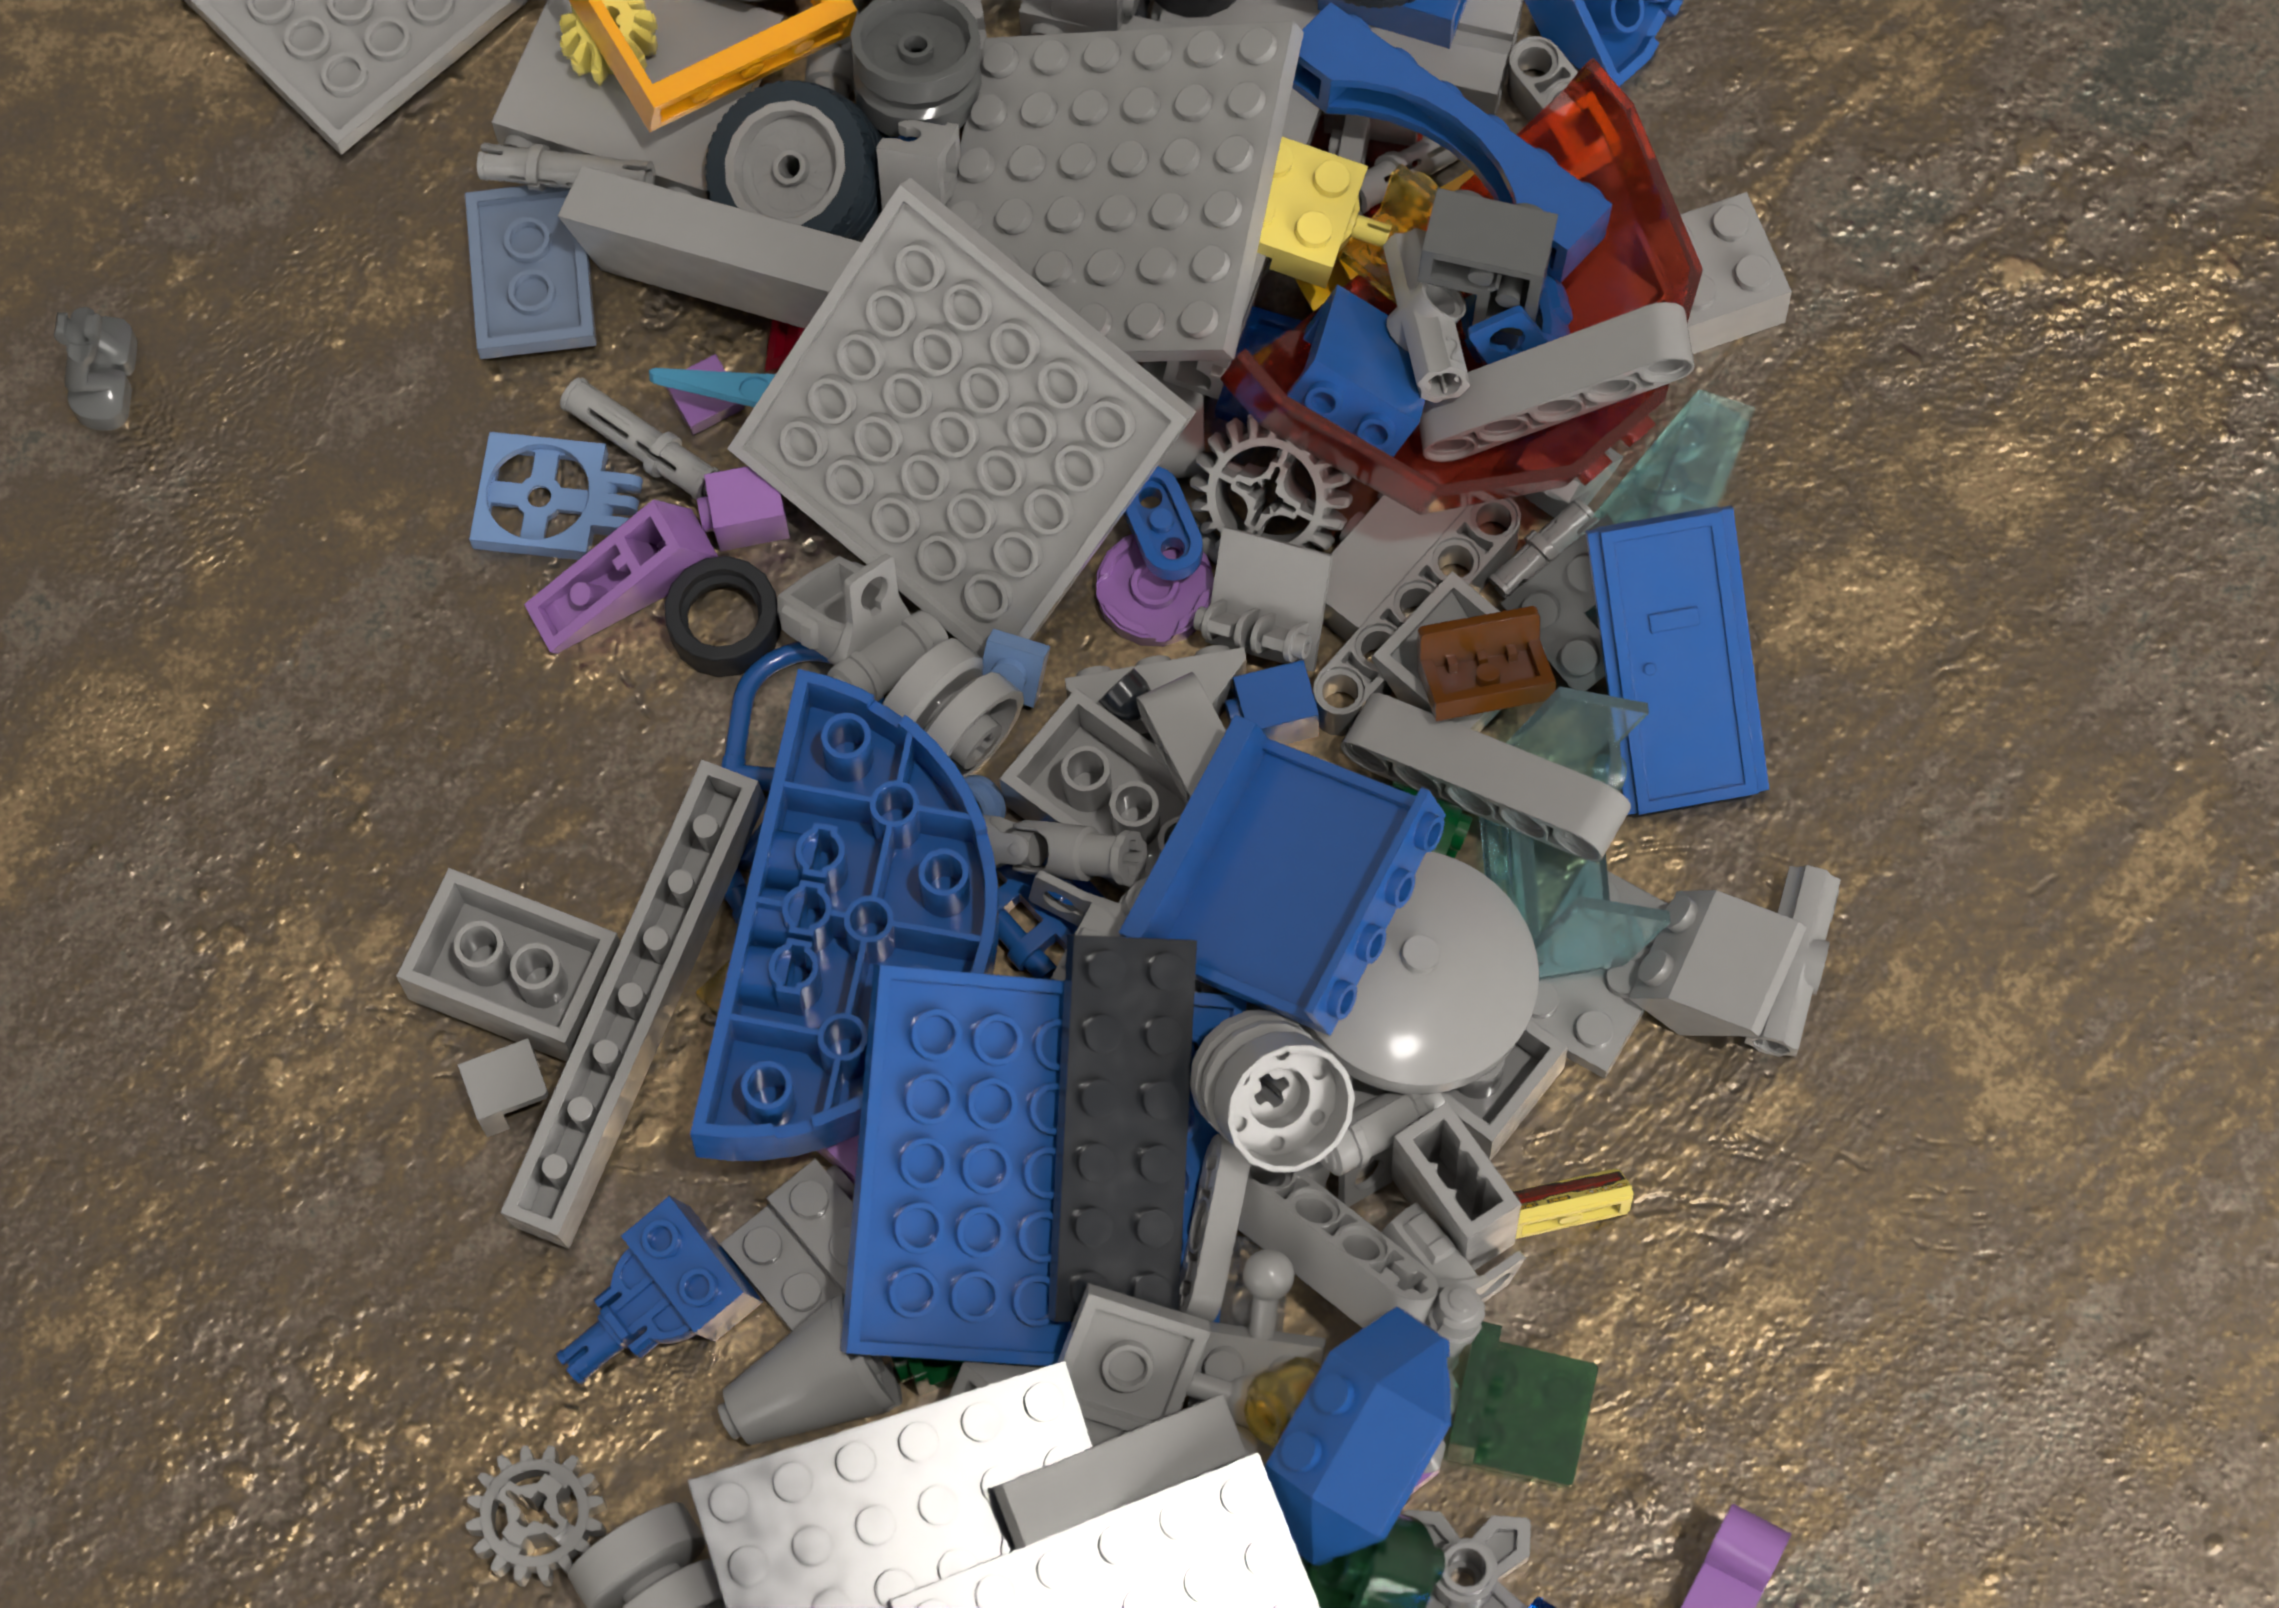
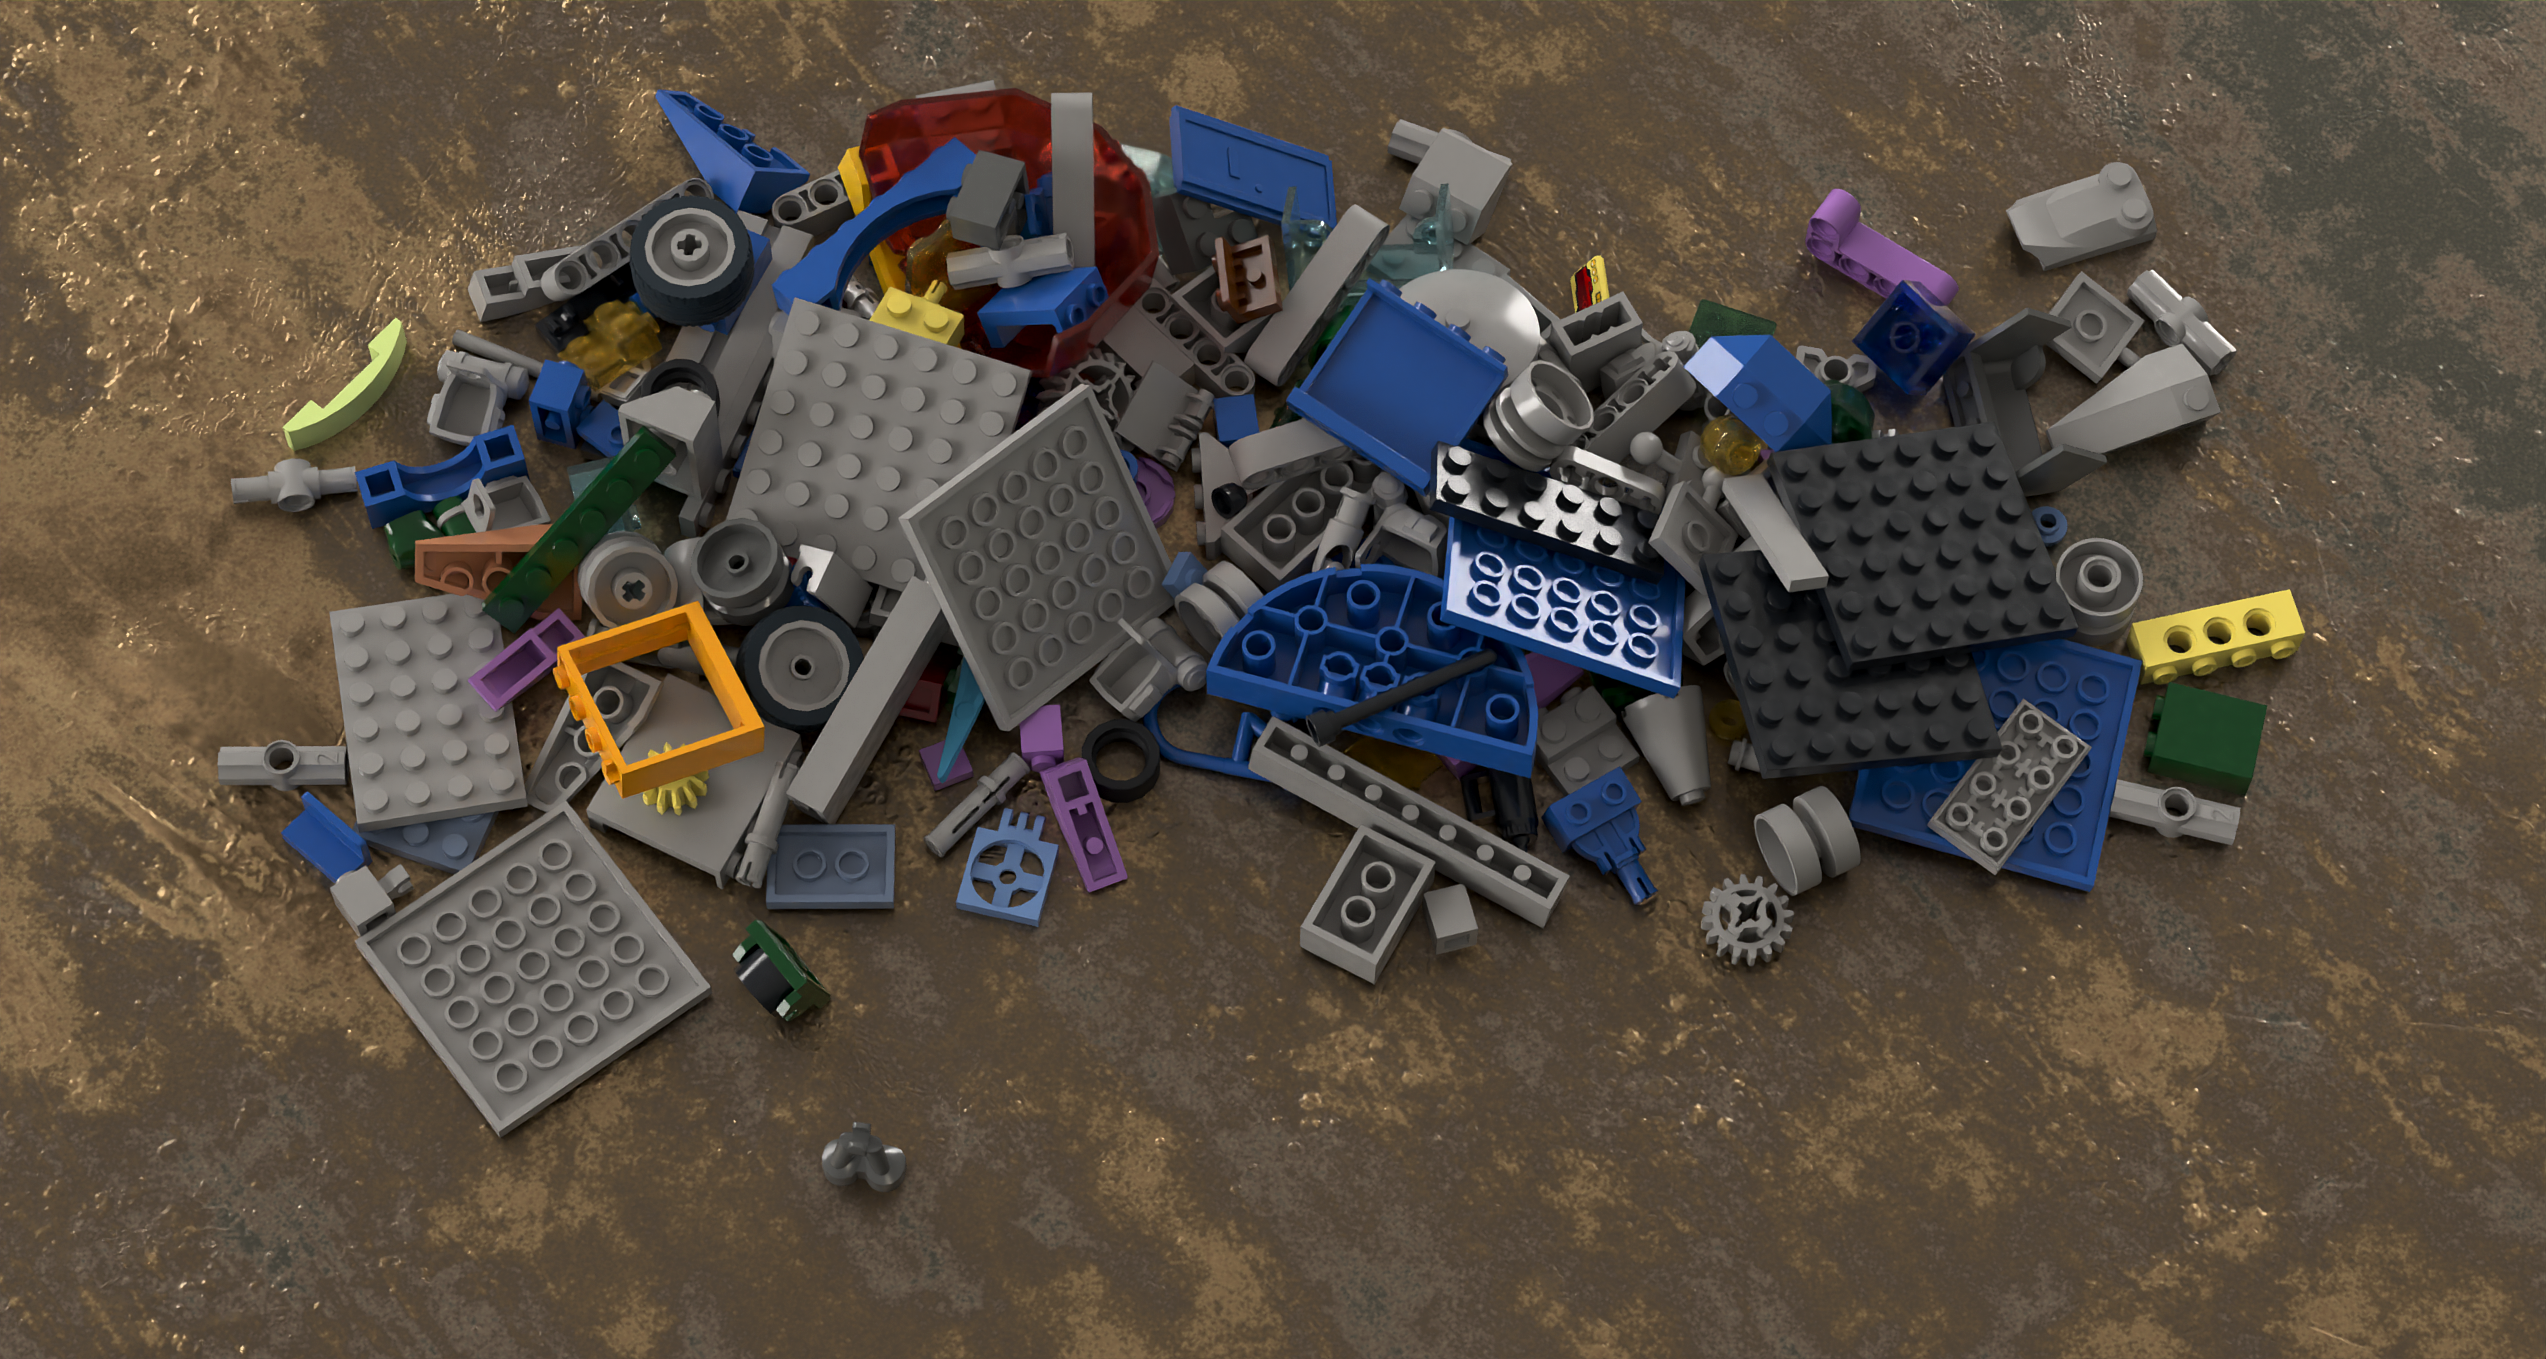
camera: 90 degrees left, 5 degrees down
none -> dark green piece [732,919,831,1022]
none -> black piece [1306,648,1497,747]
none -> black piece [1460,767,1539,853]

